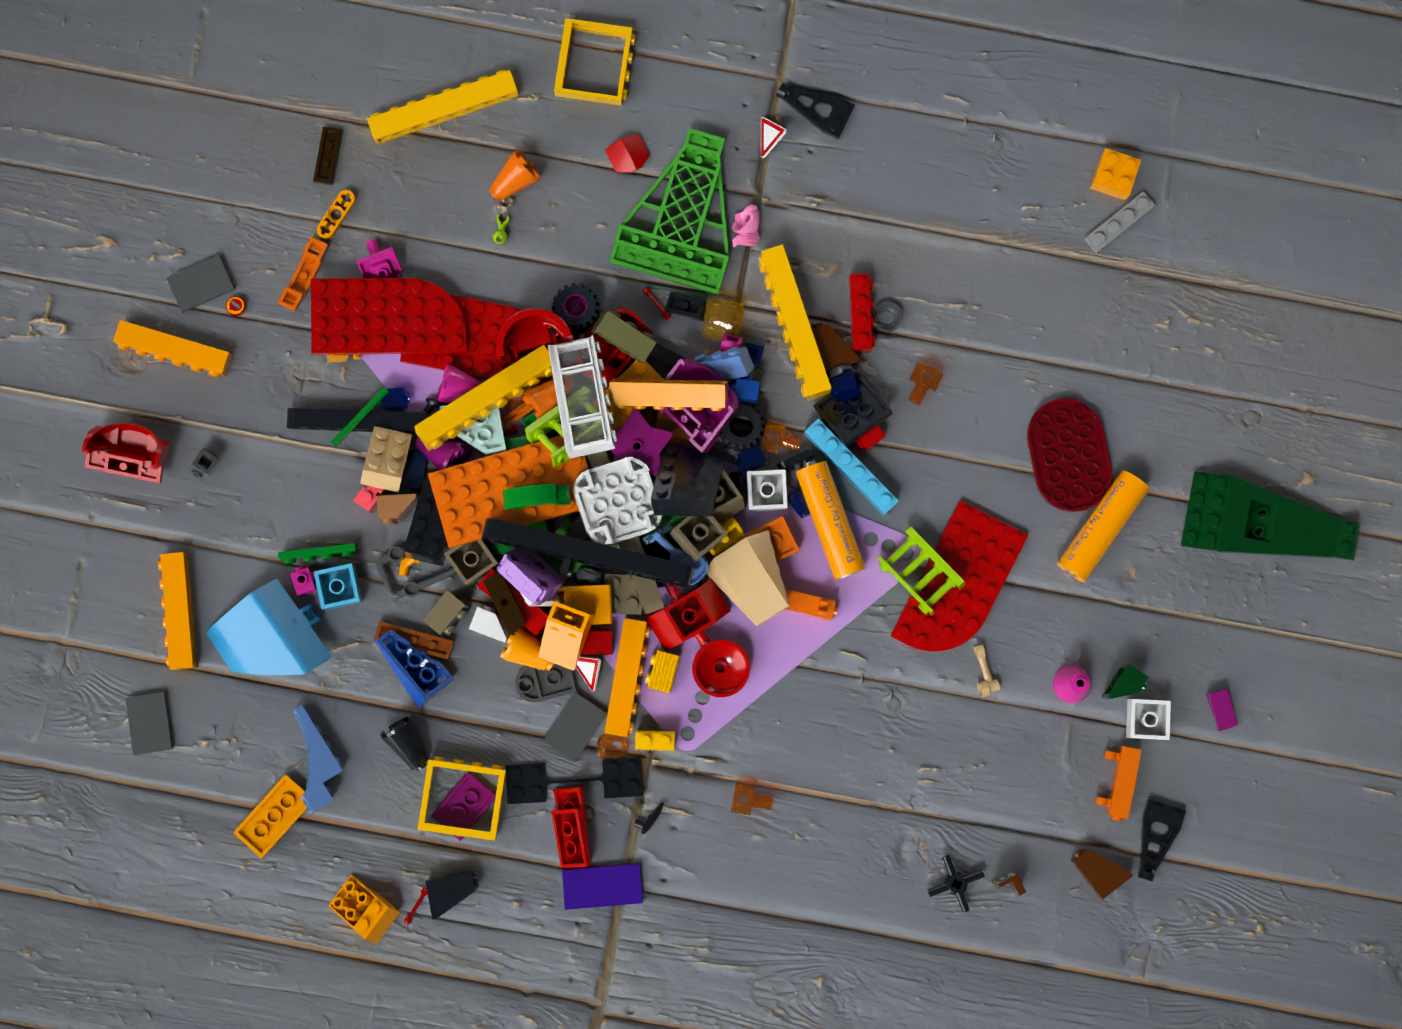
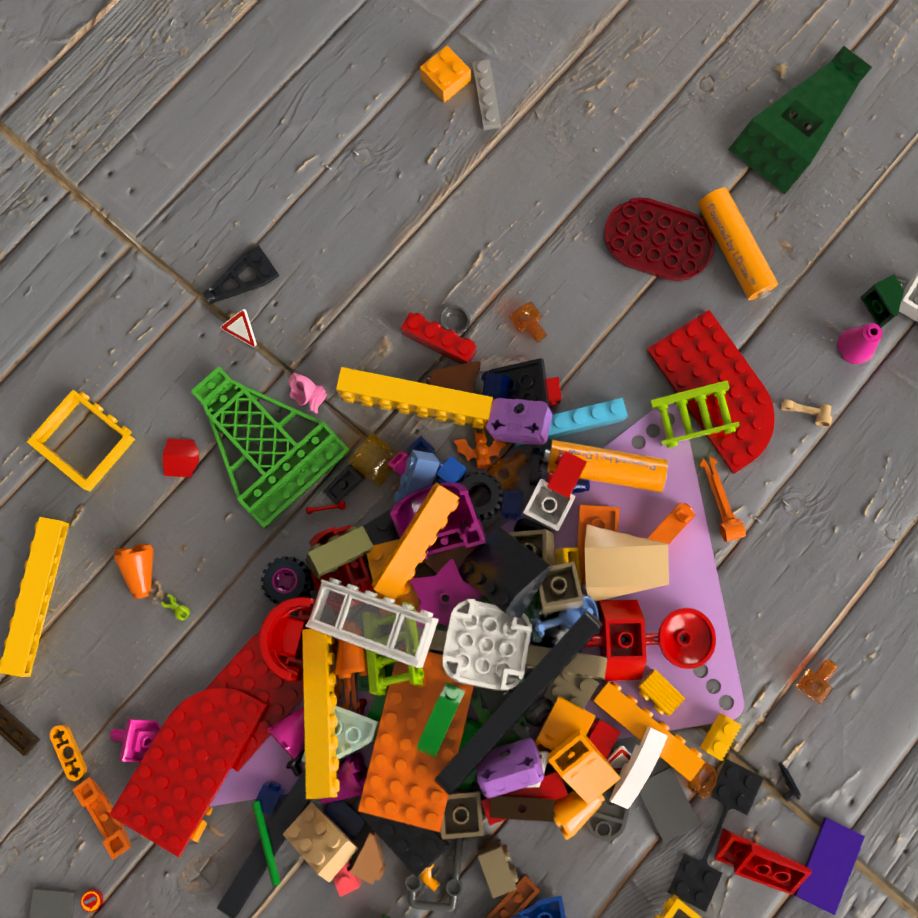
camera: 55 degrees left, 5 degrees down
white slope [469,605,514,644] -> none
none -> orange animal [454,429,507,468]
none -> medium lavender axle [486,398,552,445]
none -> red brick [545,451,587,498]
none -> white slope [609,726,668,809]
none -> orange piece [699,457,746,542]

